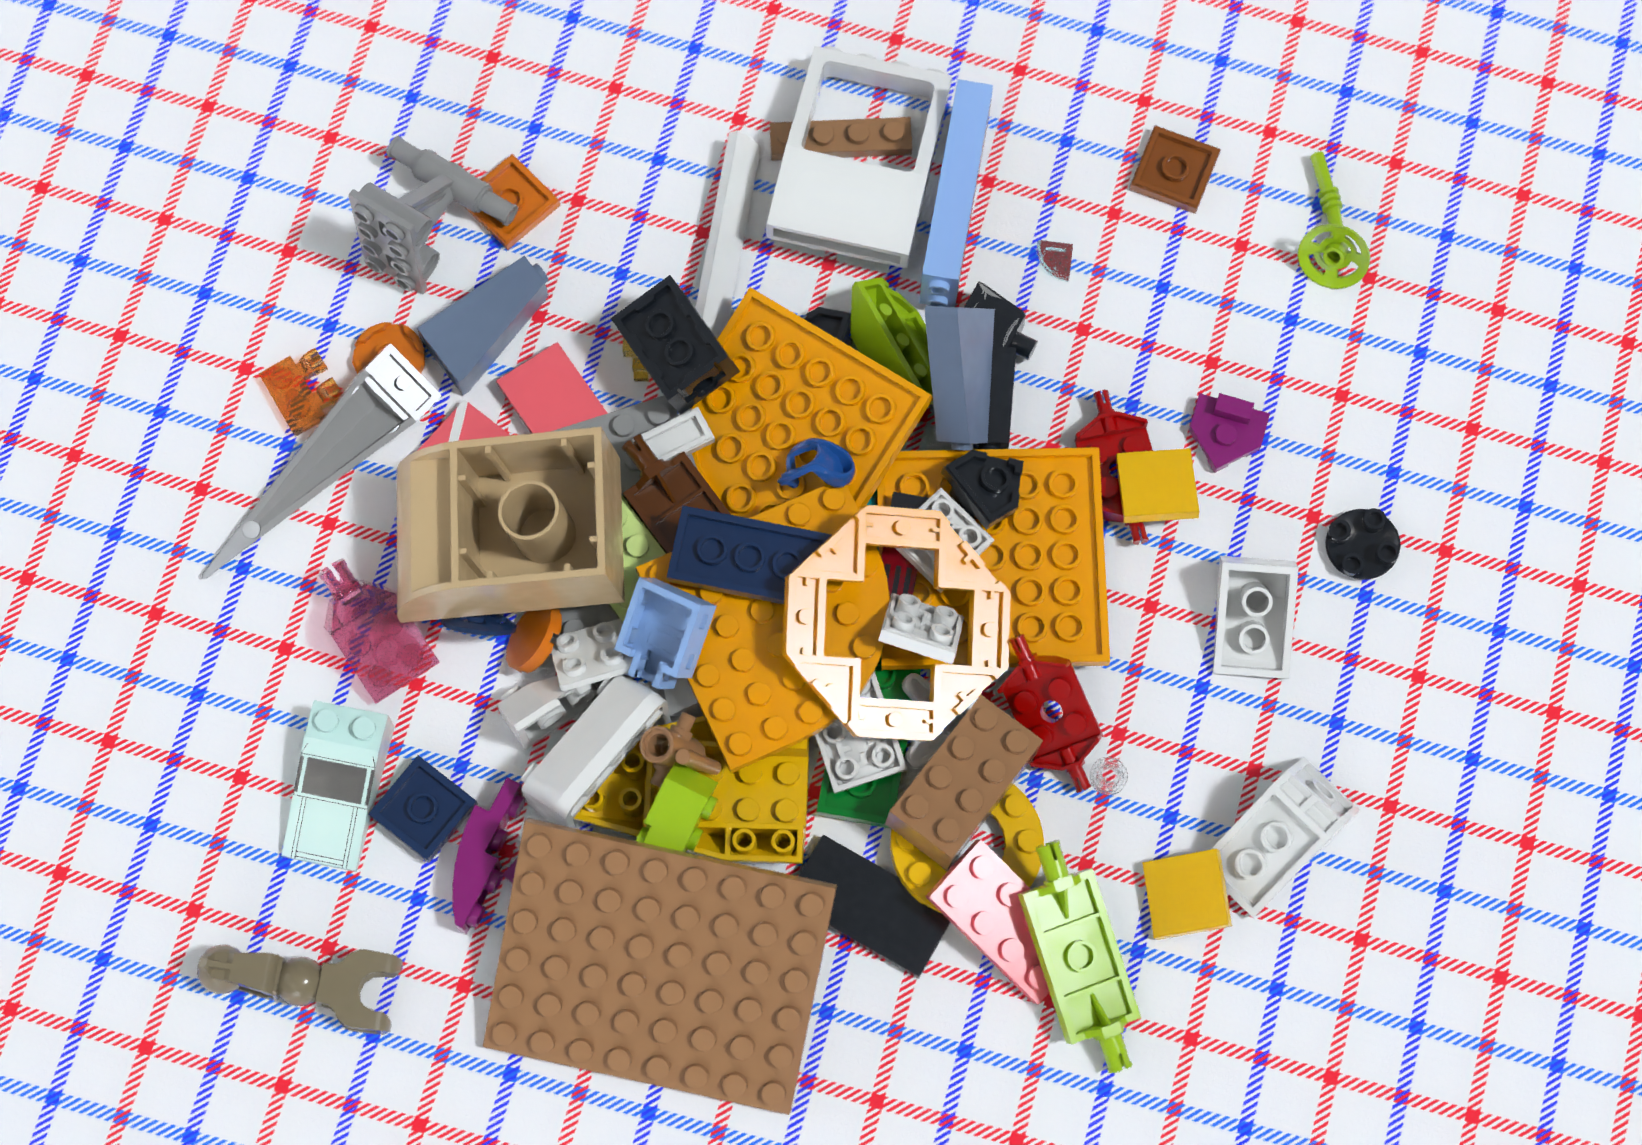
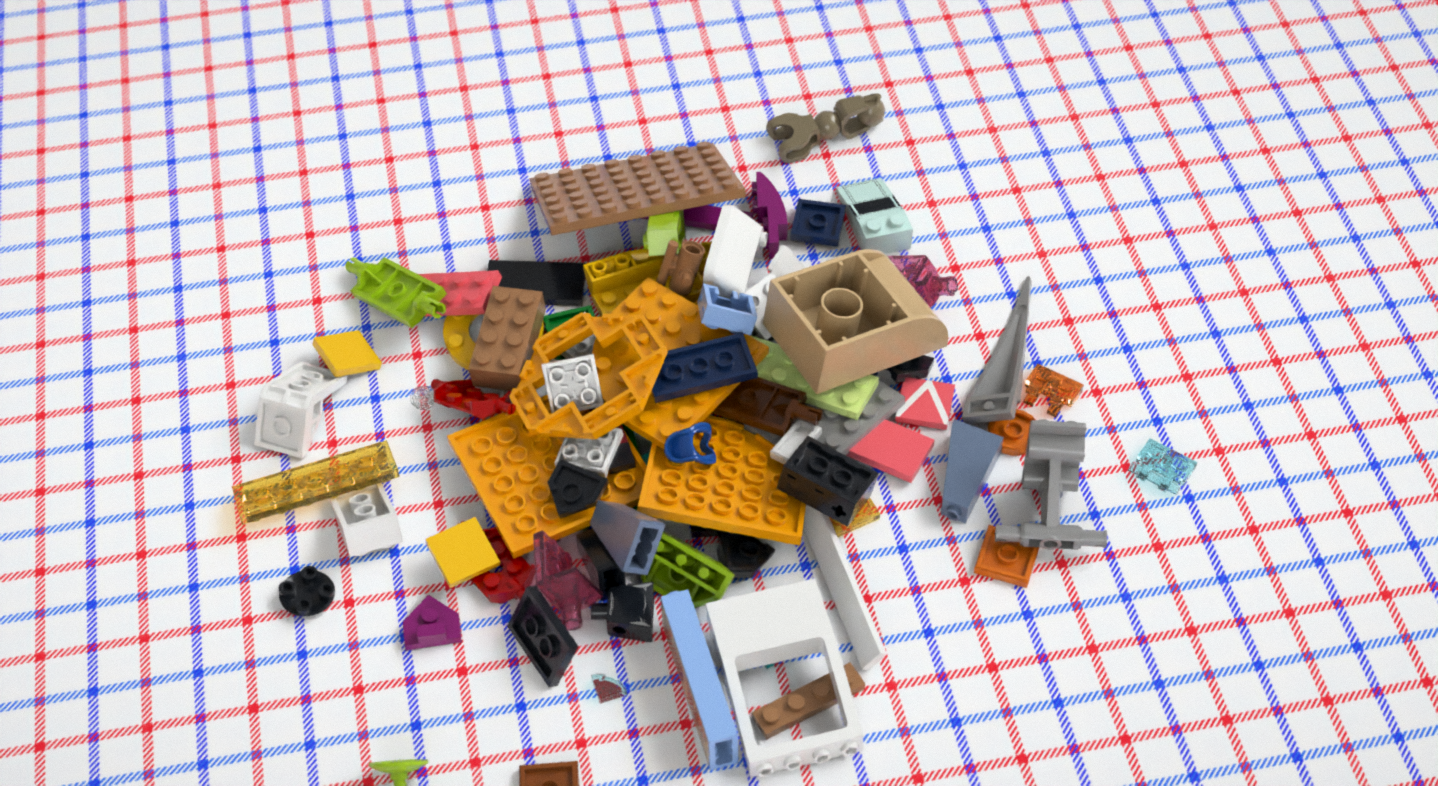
camera: 155 degrees right, 20 degrees down
none -> clear yellow plate [232,440,400,525]
none -> black plate [507,585,579,687]
none -> clear pink plate [533,530,602,631]
none -> clear light blue plate [1128,438,1197,495]

